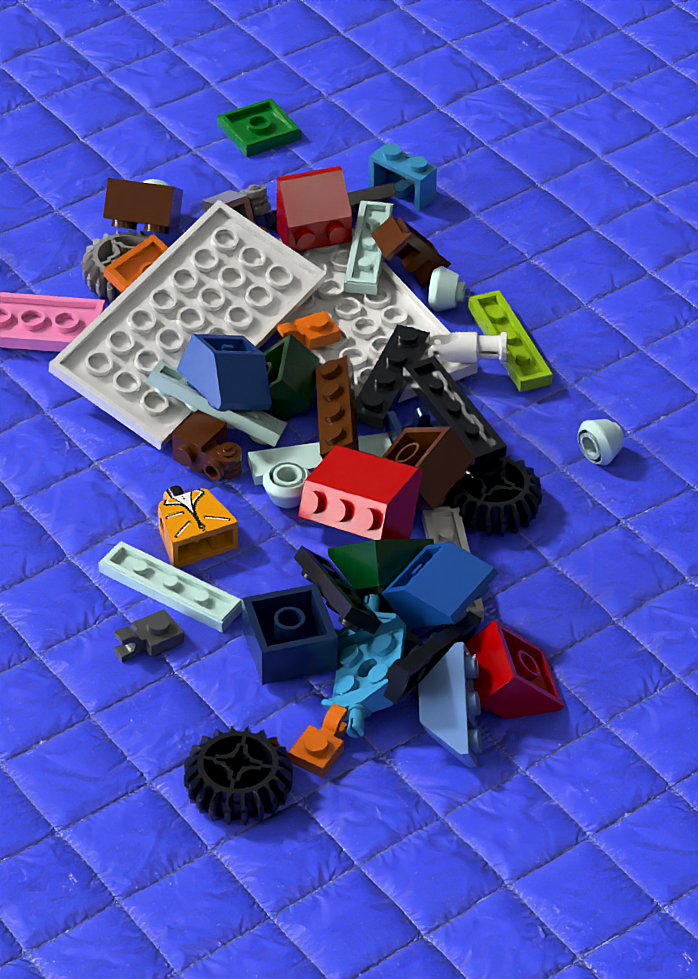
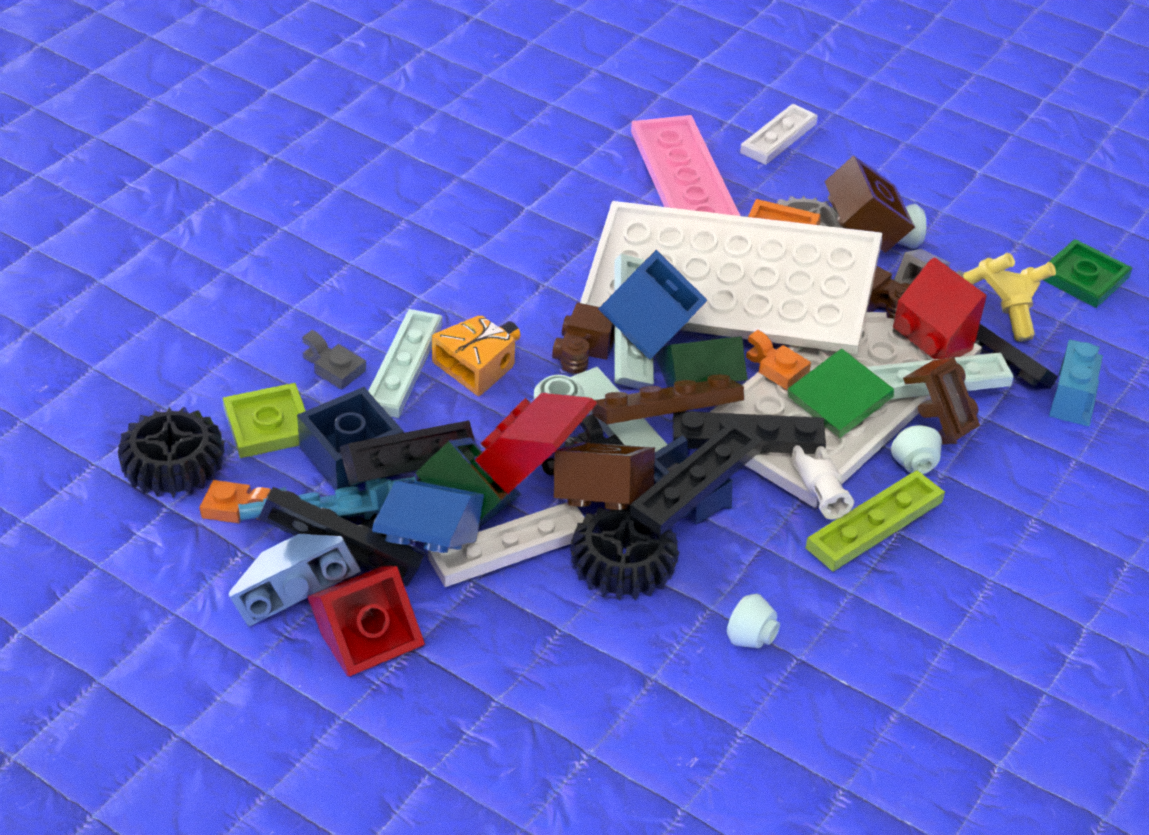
camera: 70 degrees right, 0 degrees up
none -> lime tile [222,383,306,458]
none -> green tile [788,348,894,439]
none -> light yellow axle [963,252,1056,342]

